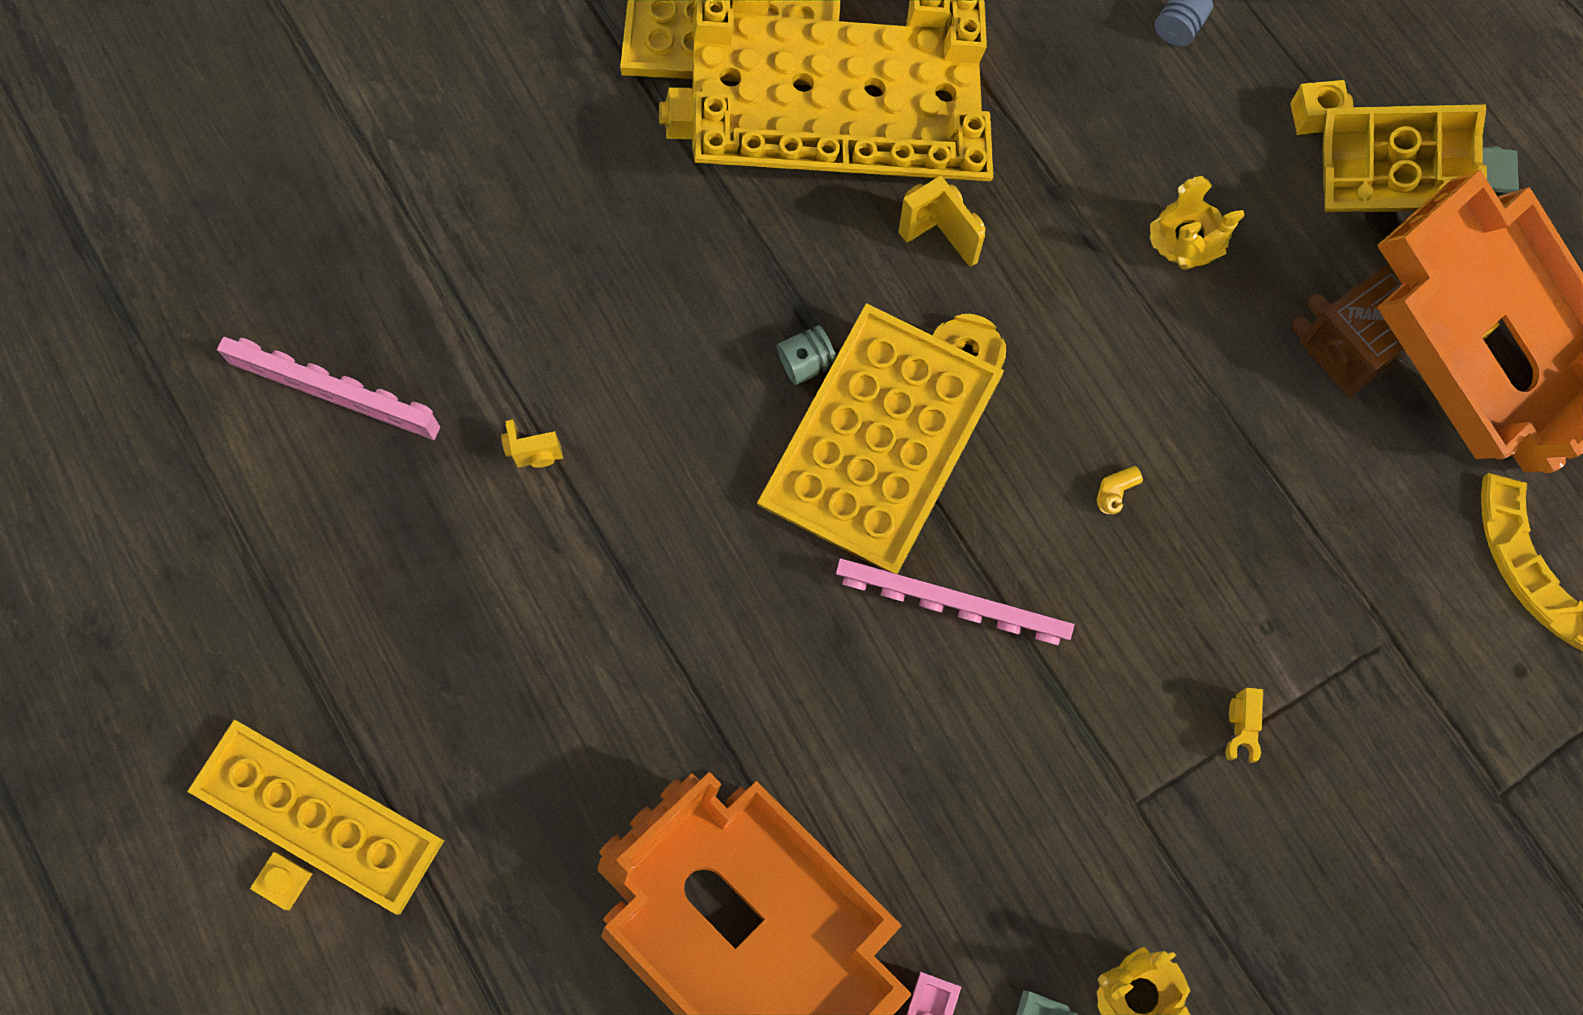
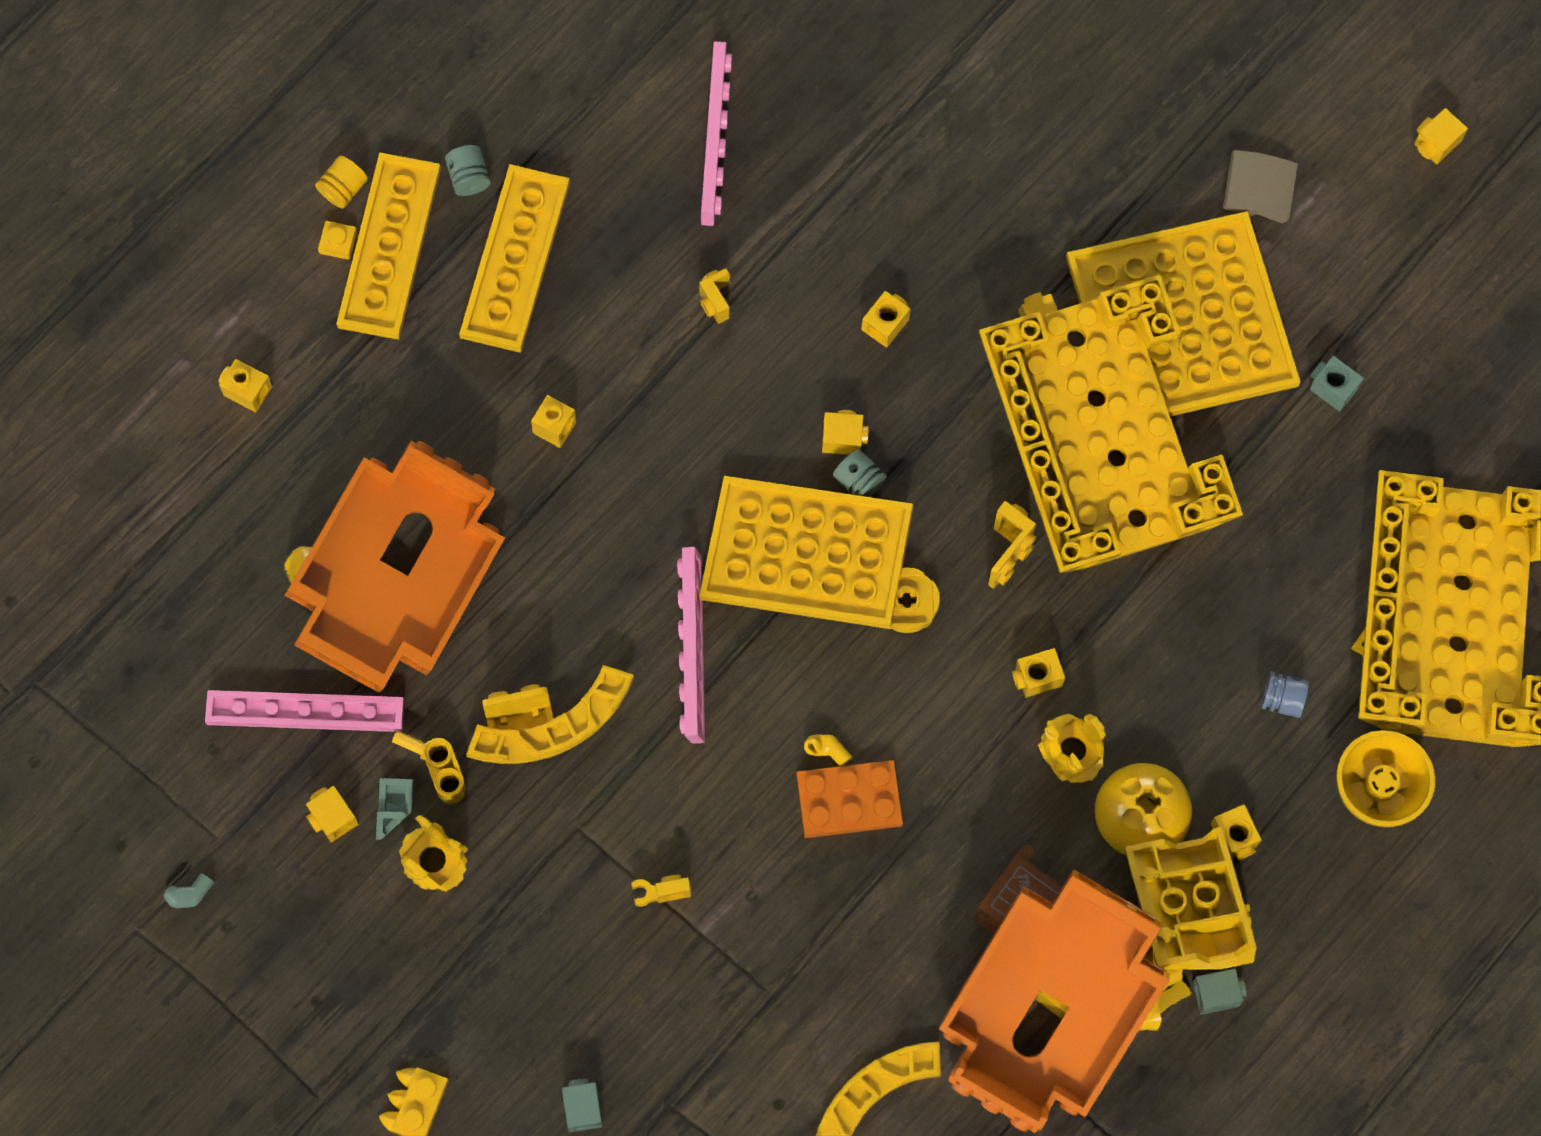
camera: 70 degrees right, 0 degrees up
none -> yellow piece [315,155,368,208]
none -> yellow beam [392,731,466,804]
none -> sand green piece [445,145,491,196]
none -> yellow plate [459,164,570,353]
none -> yellow tile [466,665,634,764]
none -> yellow bracket [482,684,553,730]
none -> yellow brick [531,395,577,448]
none -> sand green brick [562,1079,603,1133]
none -> orange plate [796,760,903,838]
none -> yellow brick [822,410,869,455]
none -> yellow brick [862,291,911,348]
none -> yellow brick [1012,648,1065,697]
none -> yellow piece [1095,763,1192,855]

